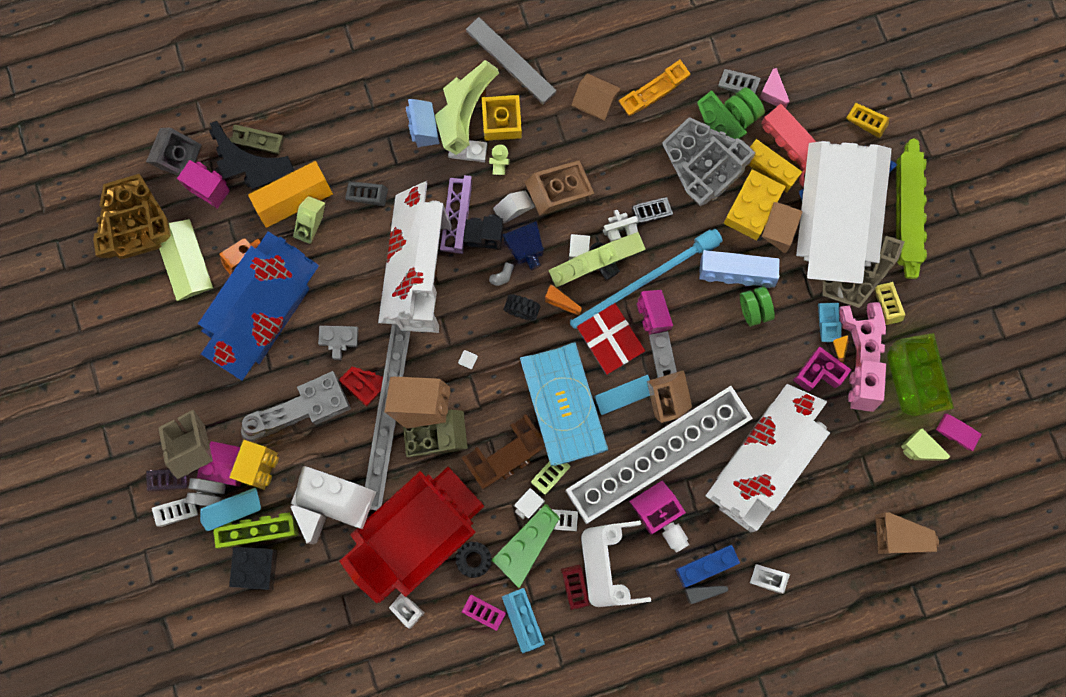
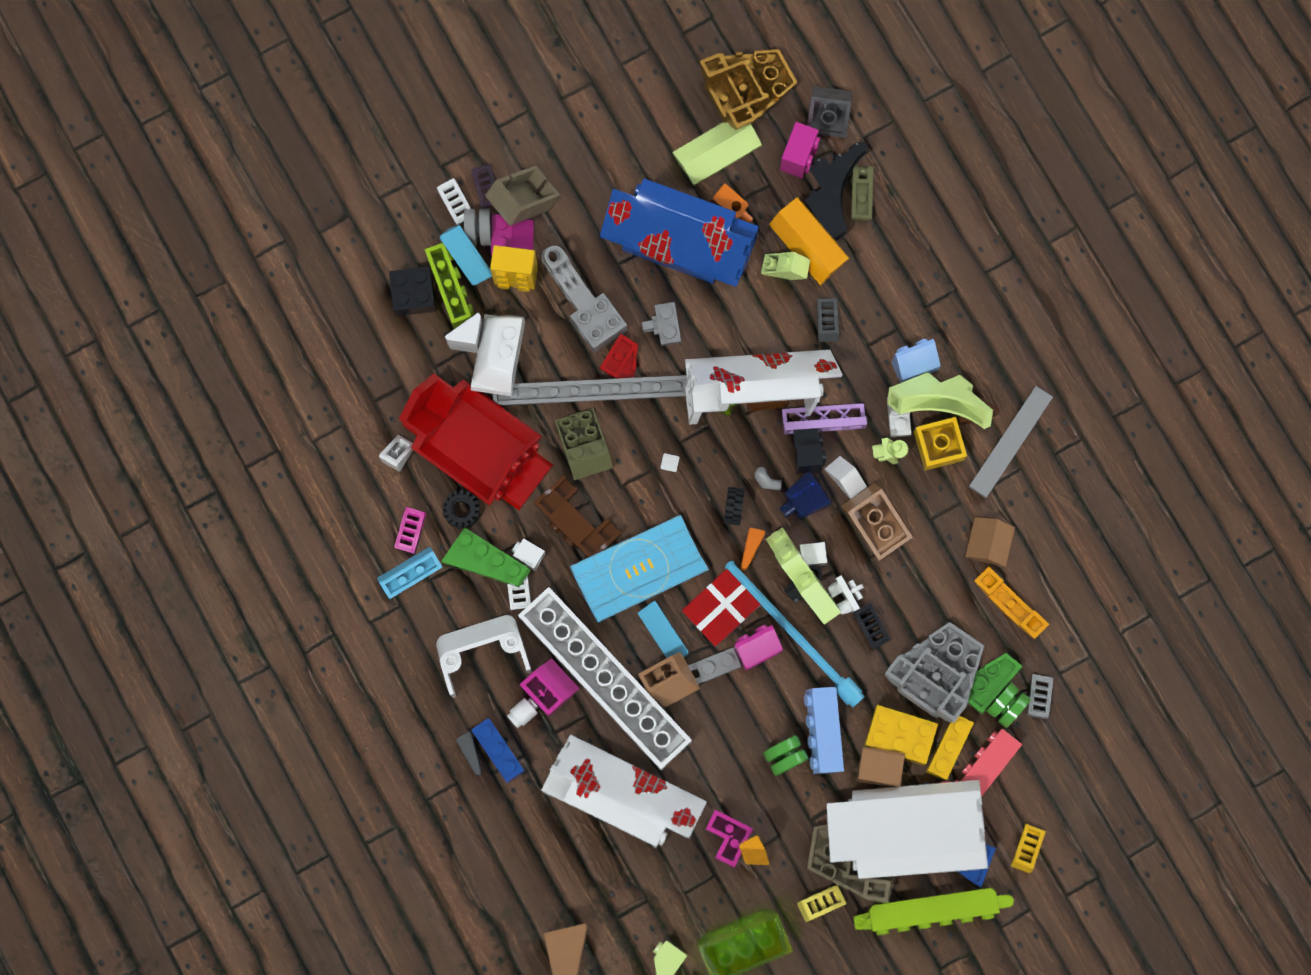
camera: 80 degrees right, 0 degrees up
medium nougat slope [384,376,451,429] -> none
yellowish green slope [531,461,571,496] -> none
dark red slope [561,565,590,610] -> none
white slope [750,564,790,594] -> none
bright pink slope [759,68,790,108] -> none
medium azure slope [818,303,841,342] -> none
bright pink brick [839,302,886,412] -> none

